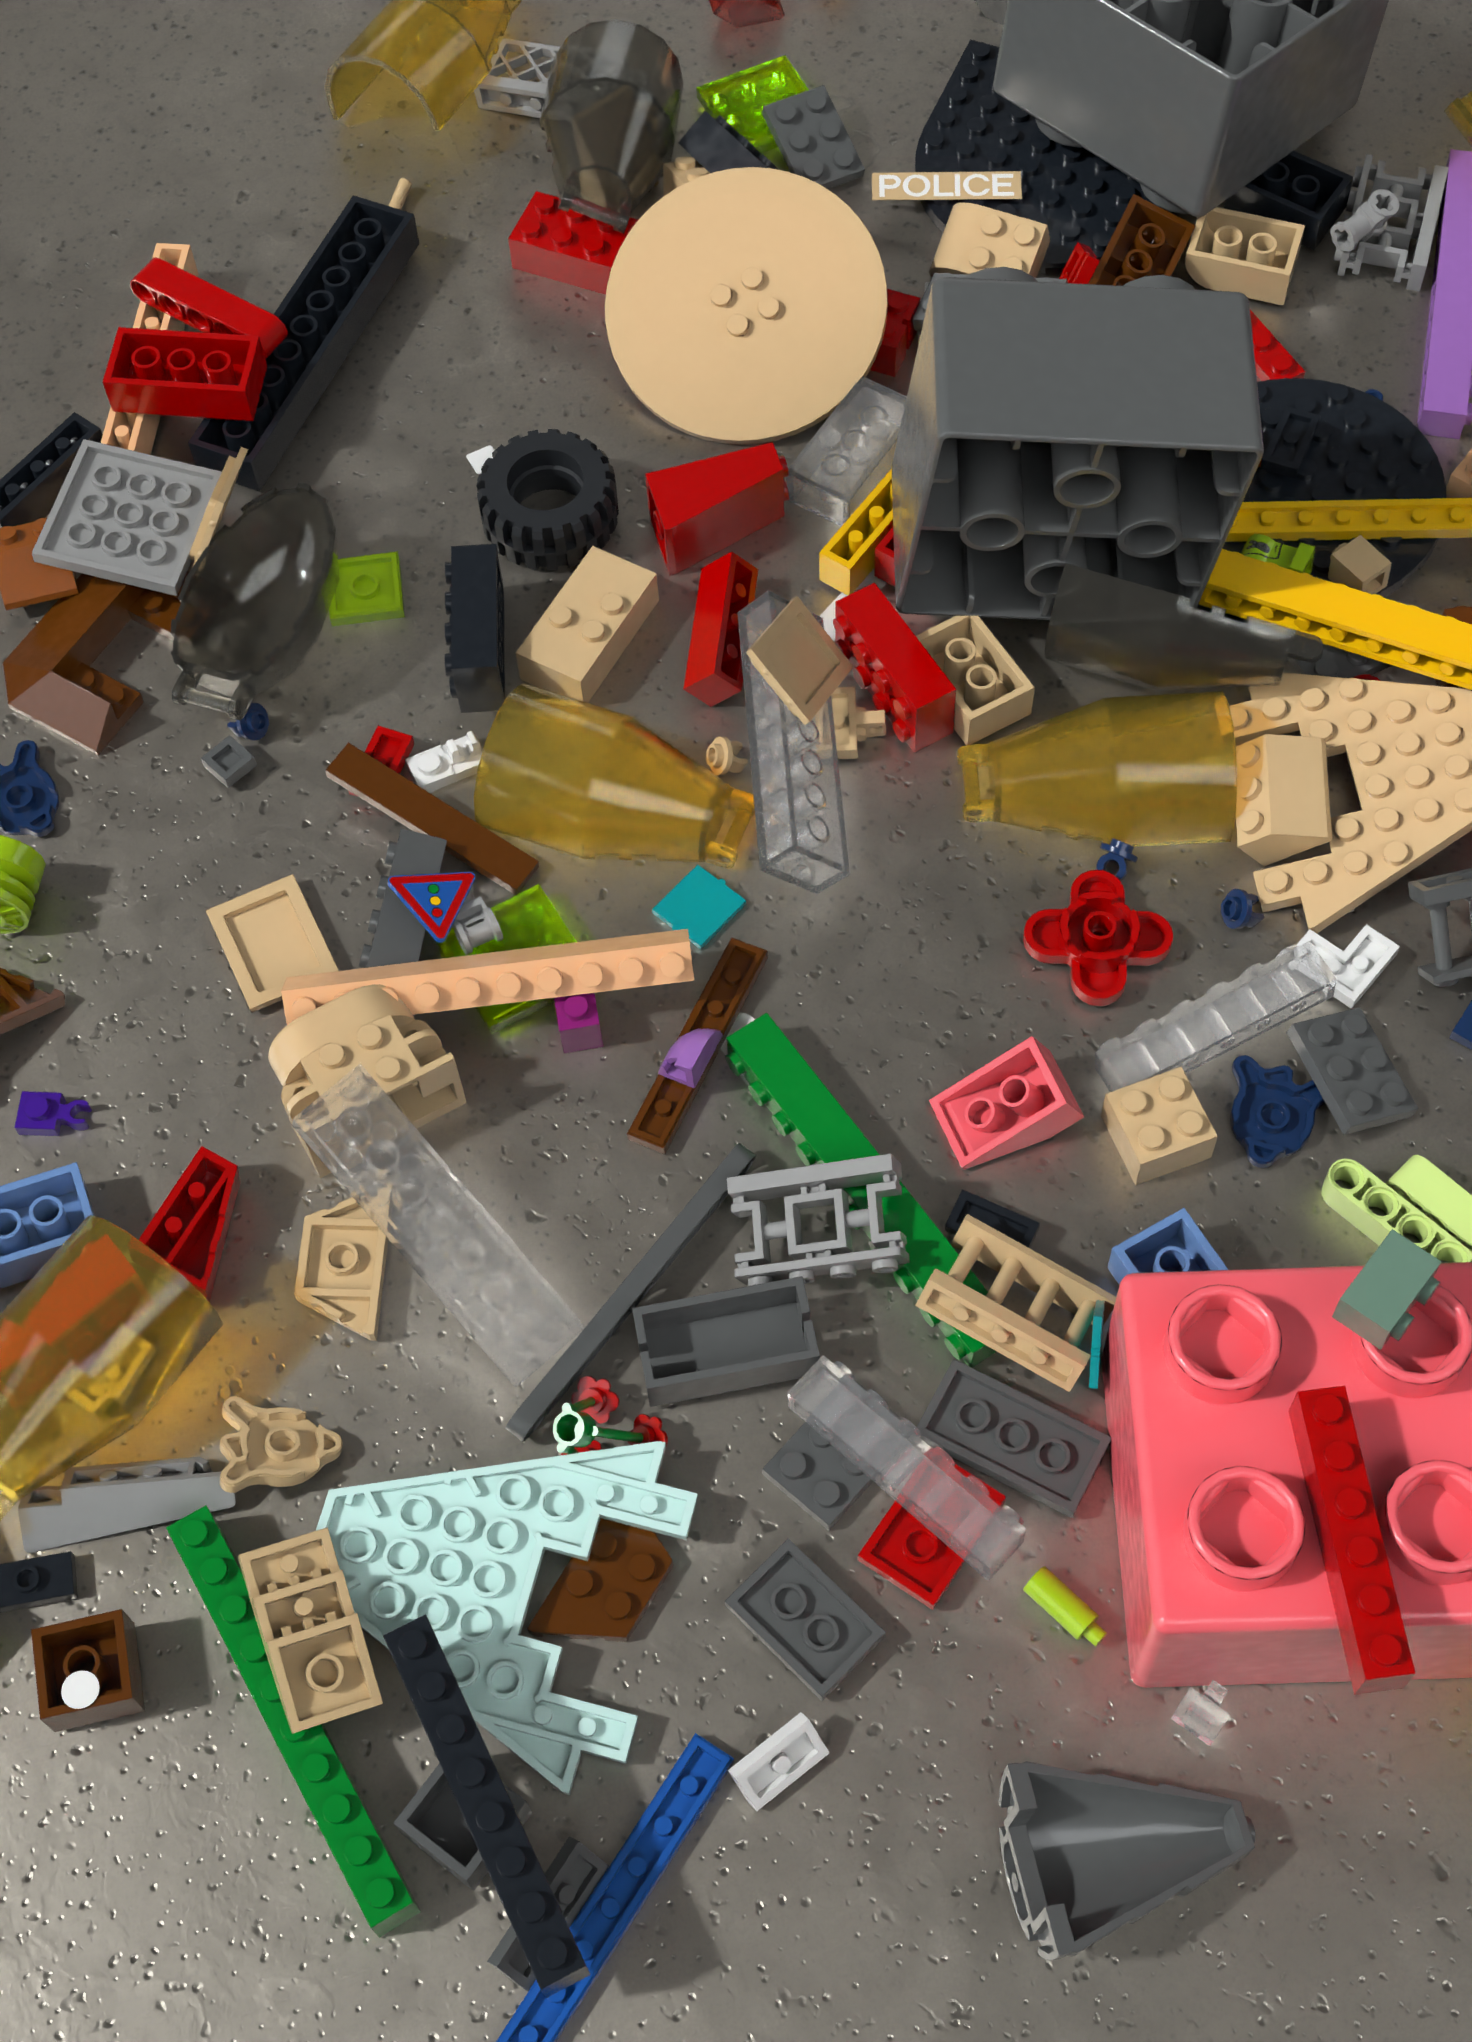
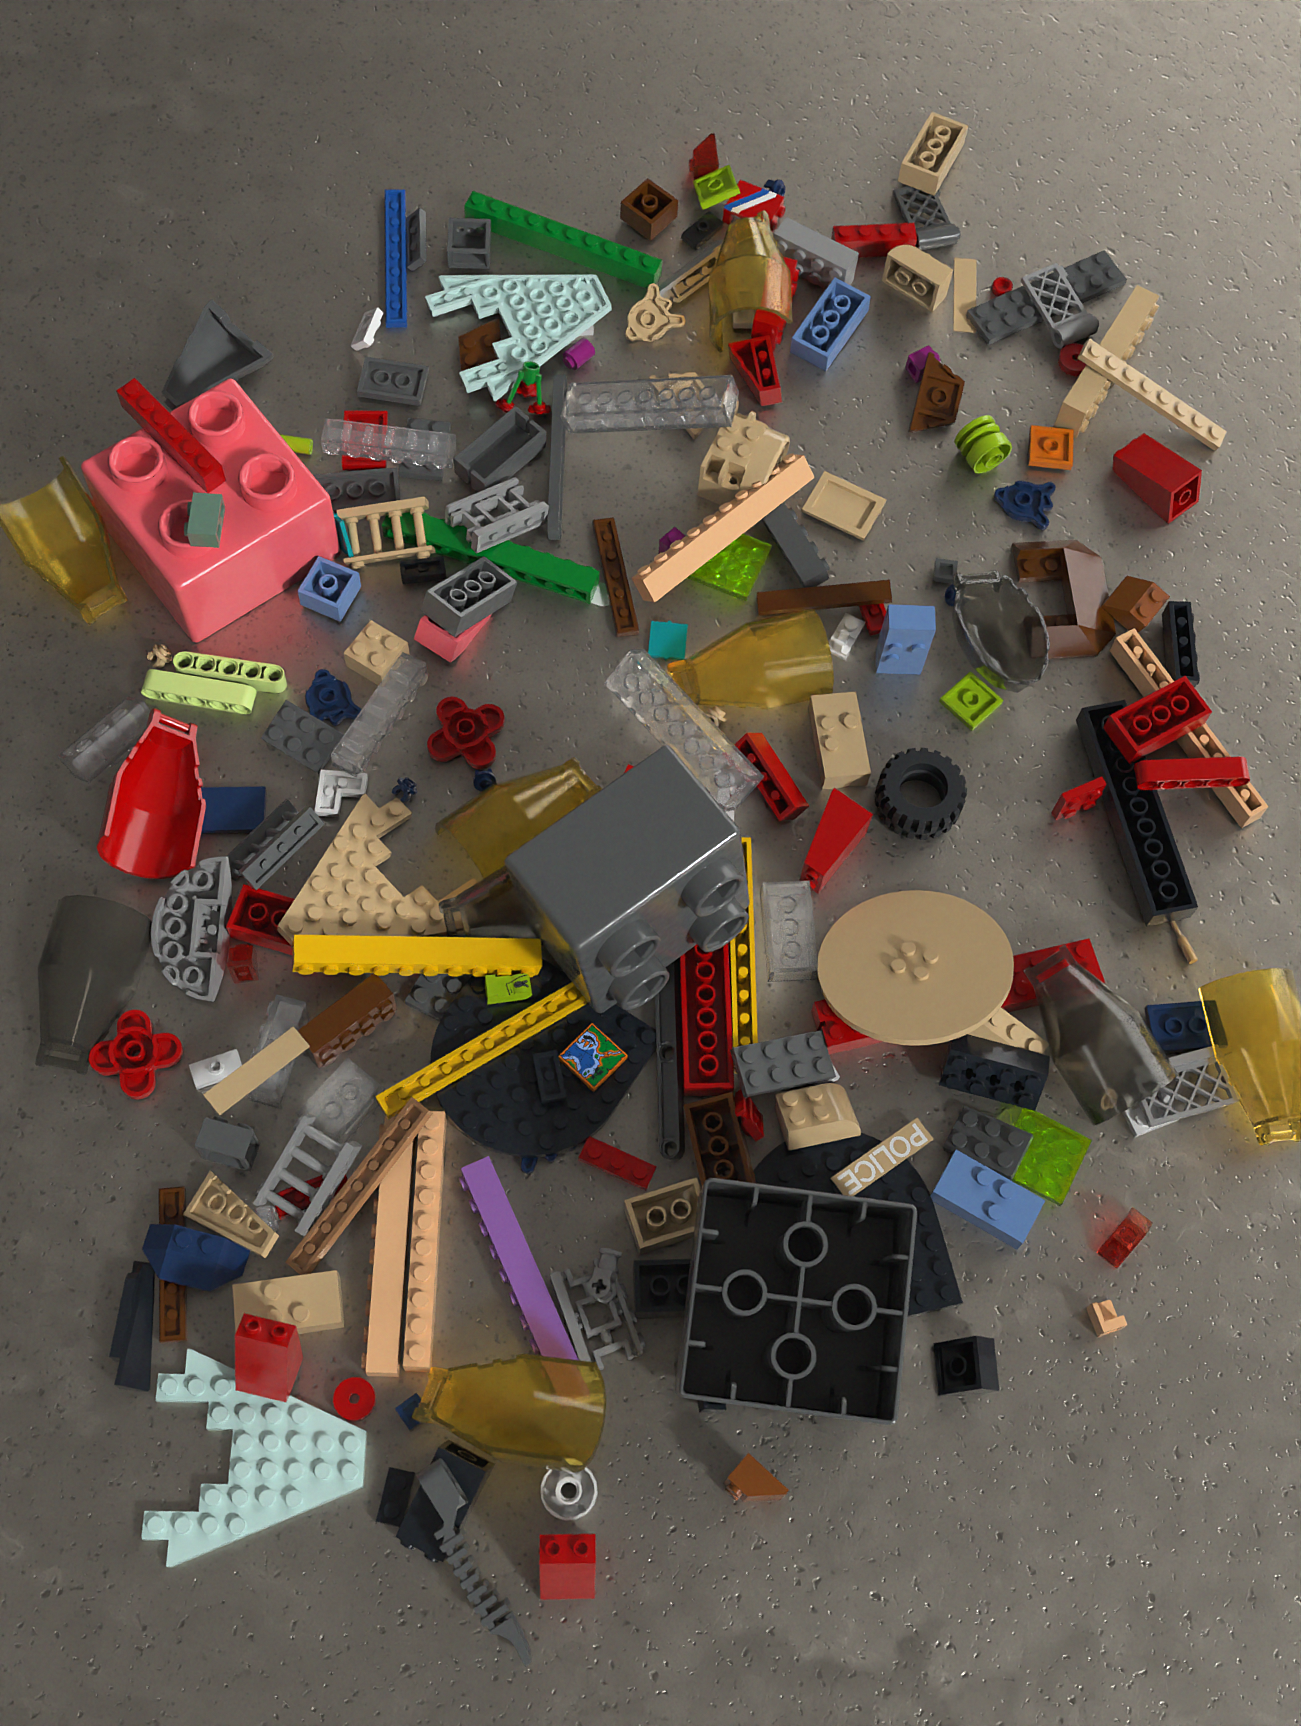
camera: 135 degrees right, 5 degrees up
dark purple plate [14,1091,92,1136] -> none
light grey plate [32,439,222,596] -> none
white sticker [61,1671,100,1709] -> none
tan piece [189,447,248,576] -> none
tan slope [238,1527,383,1734] -> none
black brick [383,1614,591,1998] -> none
piece [388,872,476,943] -> none
black brick [444,544,506,713] -> none
light grey connector [453,886,504,955] -> none
white sticker [466,445,494,474] -> none
medium lavender brick [658,1028,723,1088] -> none
tan piece [746,596,854,725] -> none
tan slope [1233,734,1332,866] -> none
tan brick [1328,535,1392,594] -> none
none -> dark grey brick [421,557,517,637]
none -> magenta brick [563,338,595,370]
none -> medium blue brick [875,604,936,675]
none -> medium blue brick [930,1150,1045,1250]
none -> red plate [1051,776,1106,820]
none -> dark blue plate [1144,1000,1227,1054]

